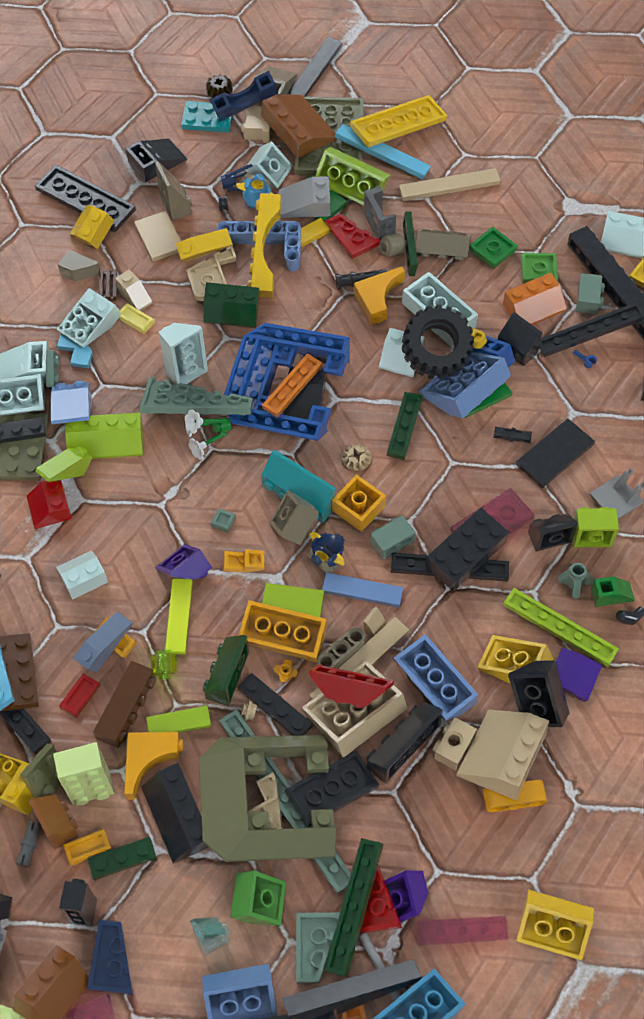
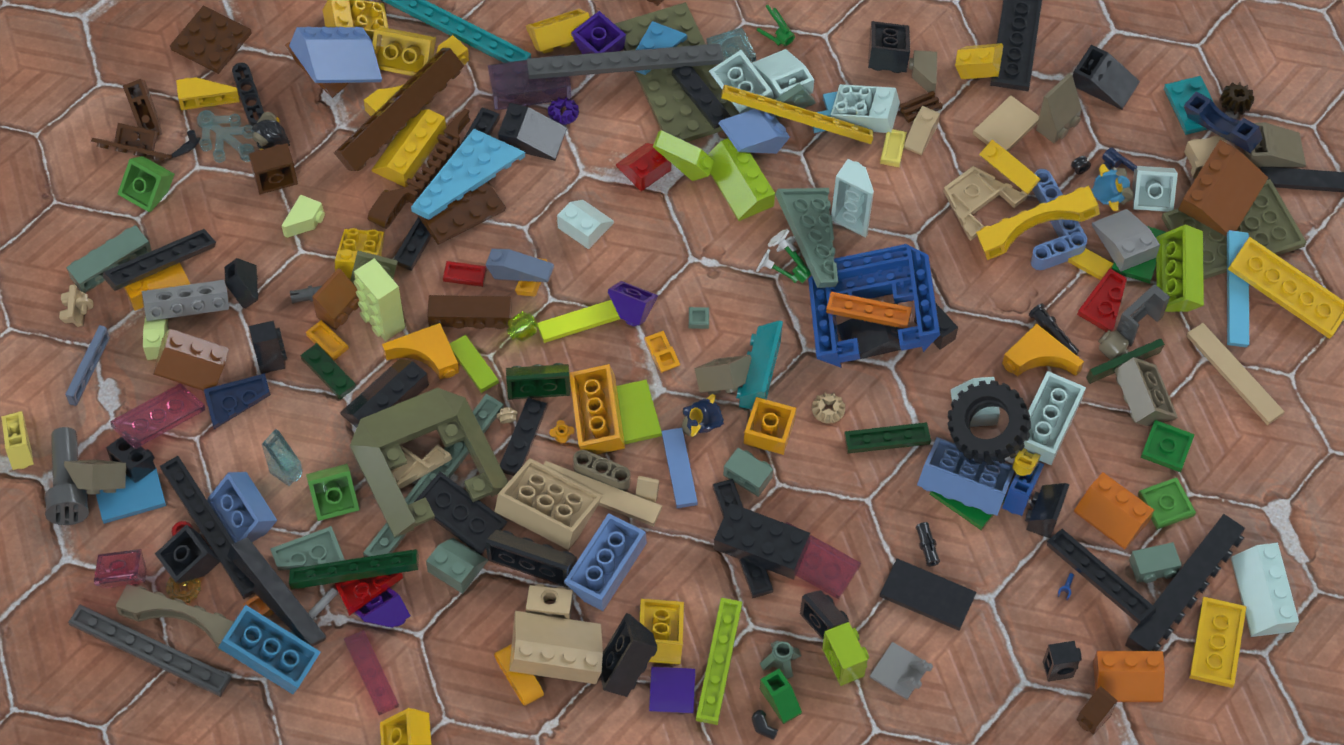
camera: 65 degrees right, 0 degrees up
dark green slope [203,282,260,328] -> none
red wedge [309,664,394,708] -> none
none -> sand green slope [426,538,488,594]
none -> yellow tile [721,85,873,144]
none -> black slope [868,21,910,73]

